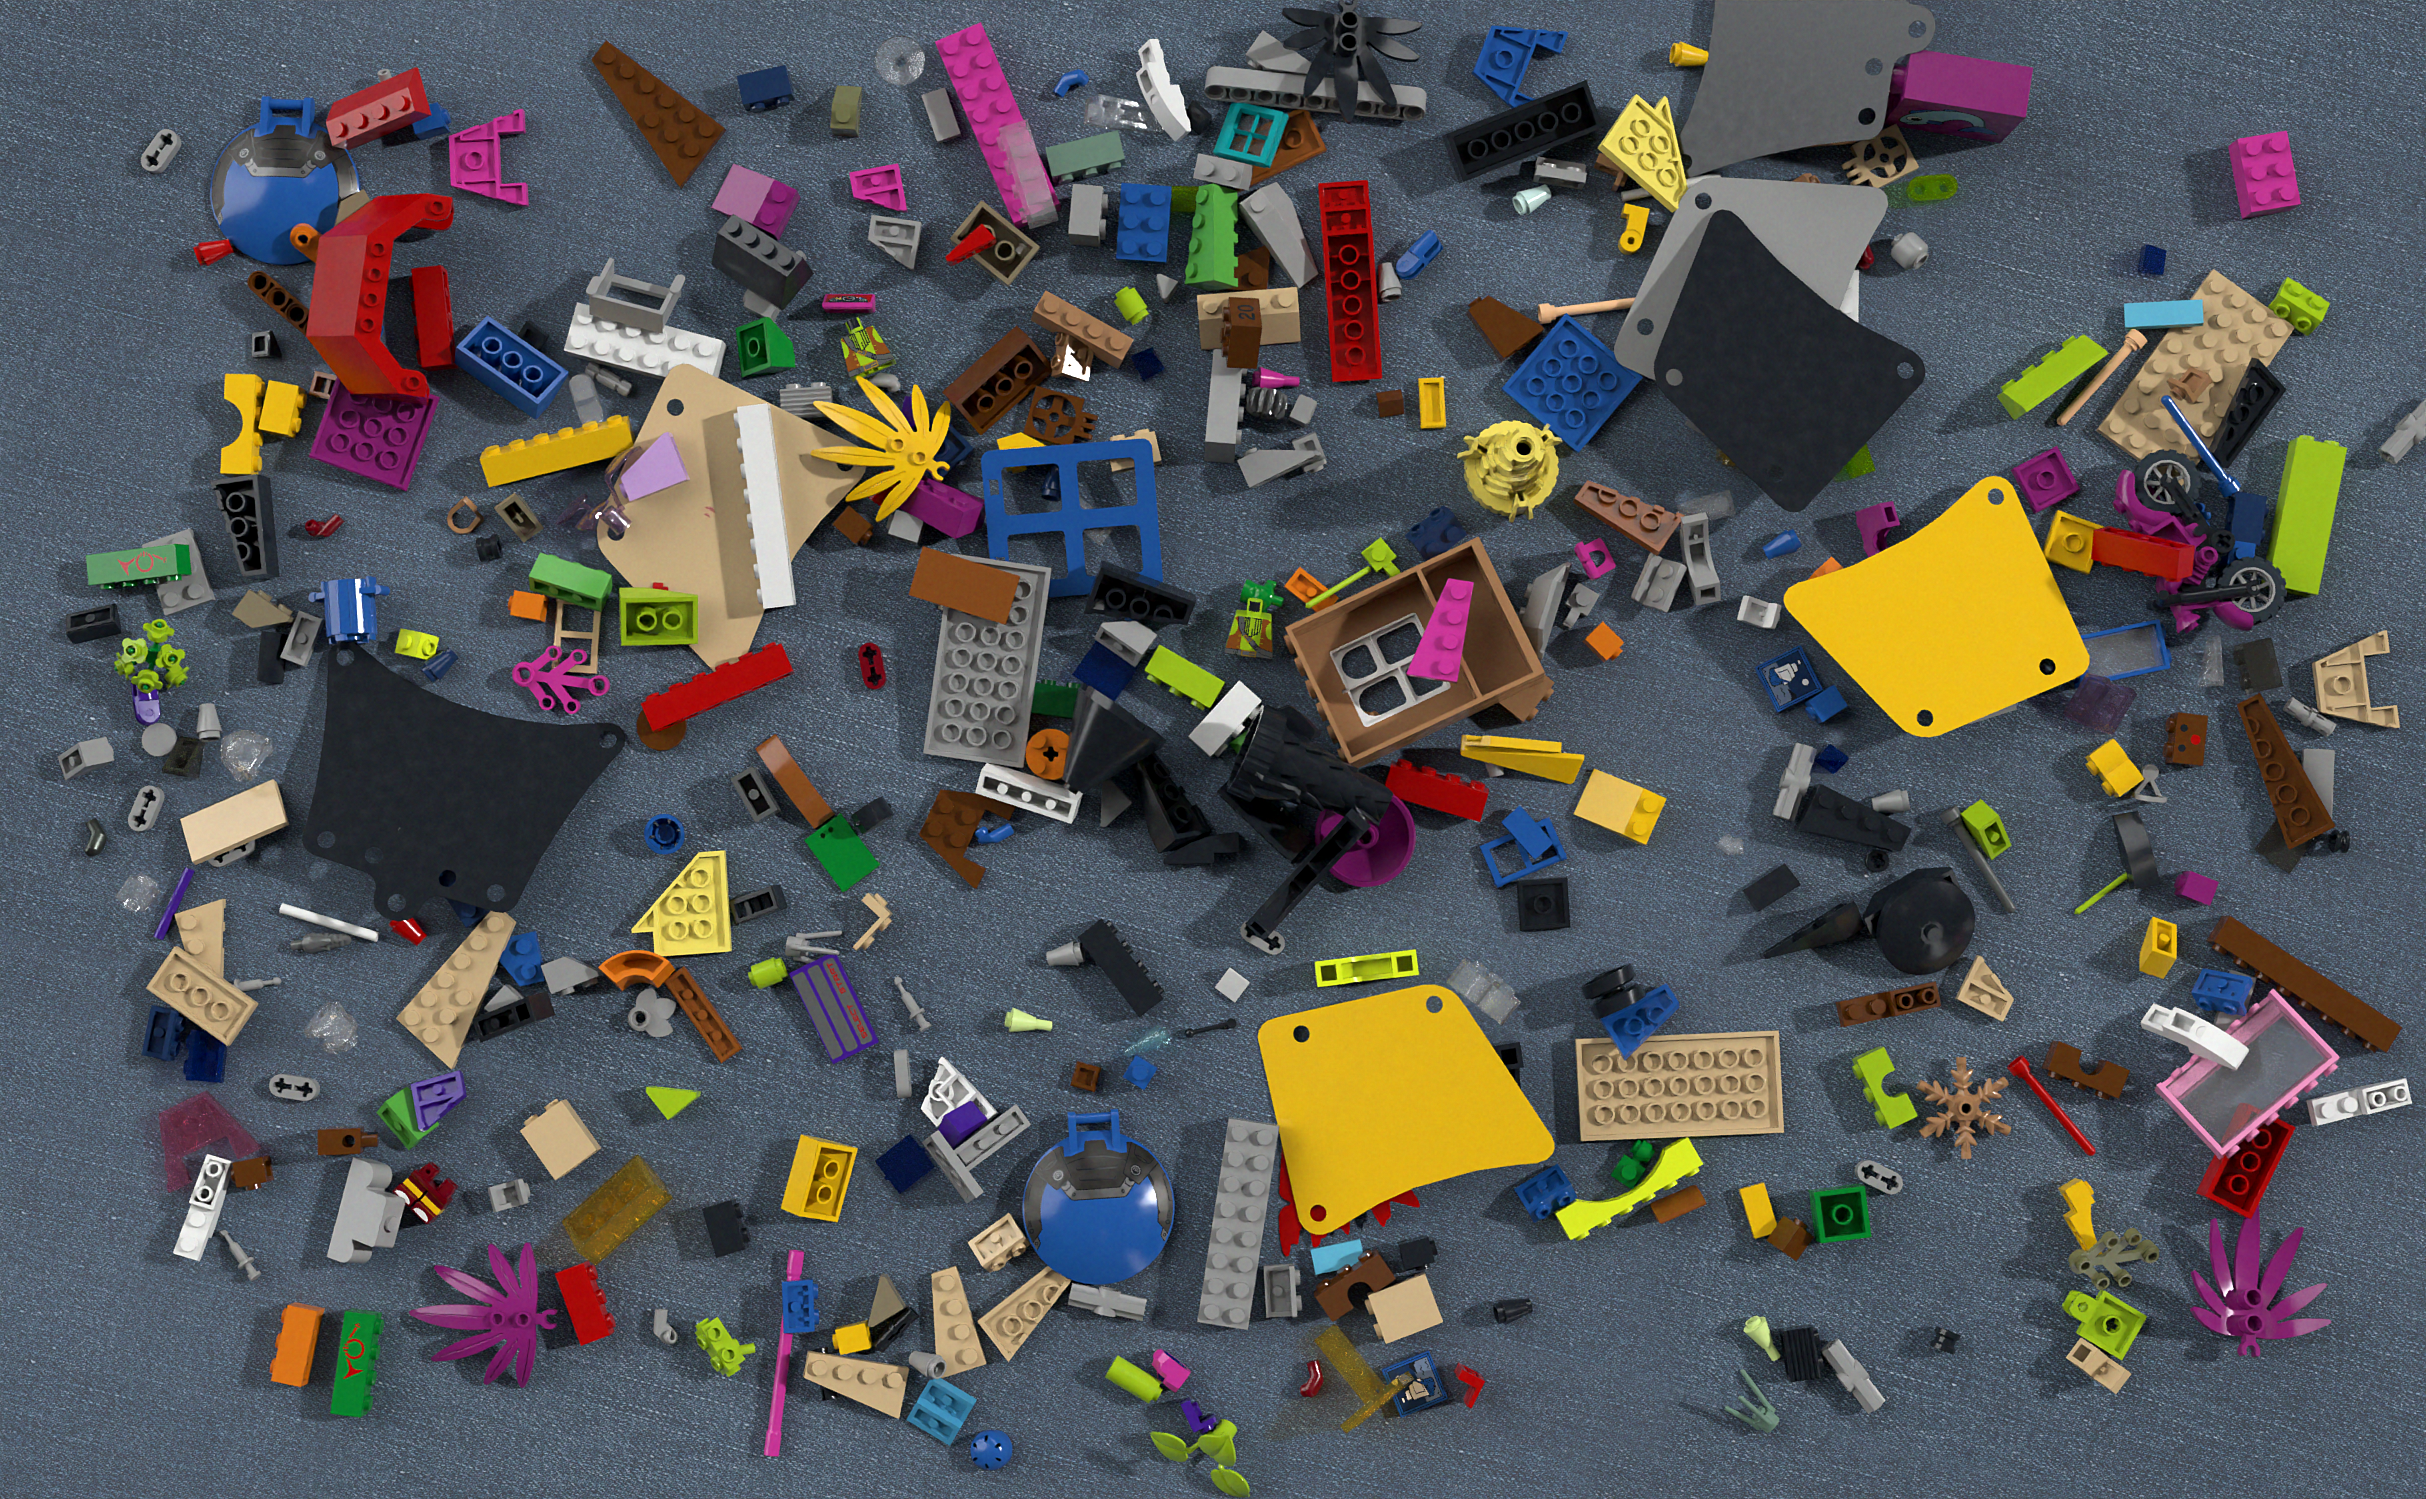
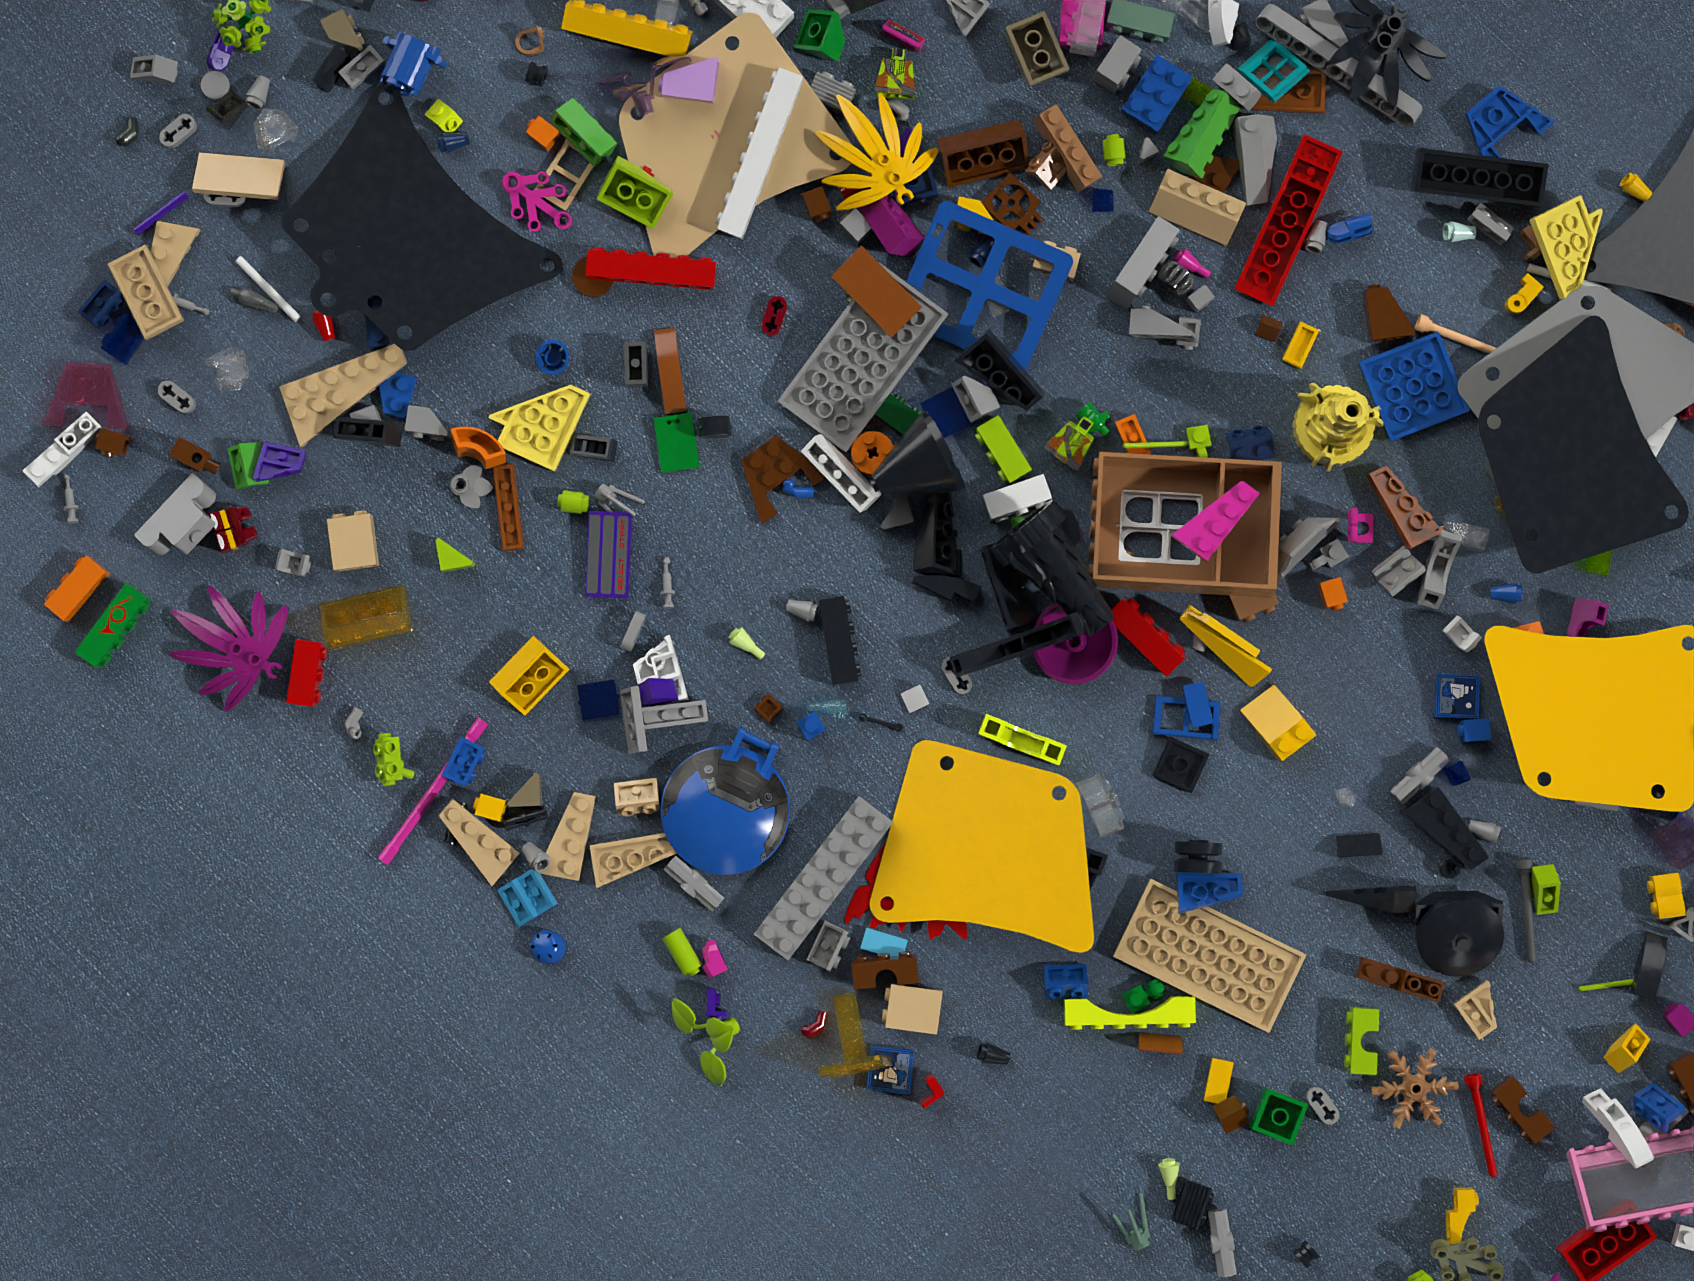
camera: 25 degrees right, 0 degrees up
clear brick [115,872,160,913] -> none
dark tan slope [494,493,544,543] -> none
black brick [702,1198,751,1258] -> none
tan bracket [852,893,893,951] -> none
red slope [945,224,997,267] -> none
reddish brown brick [1220,297,1262,369] -> none
black brick [1397,1235,1438,1271] -> none

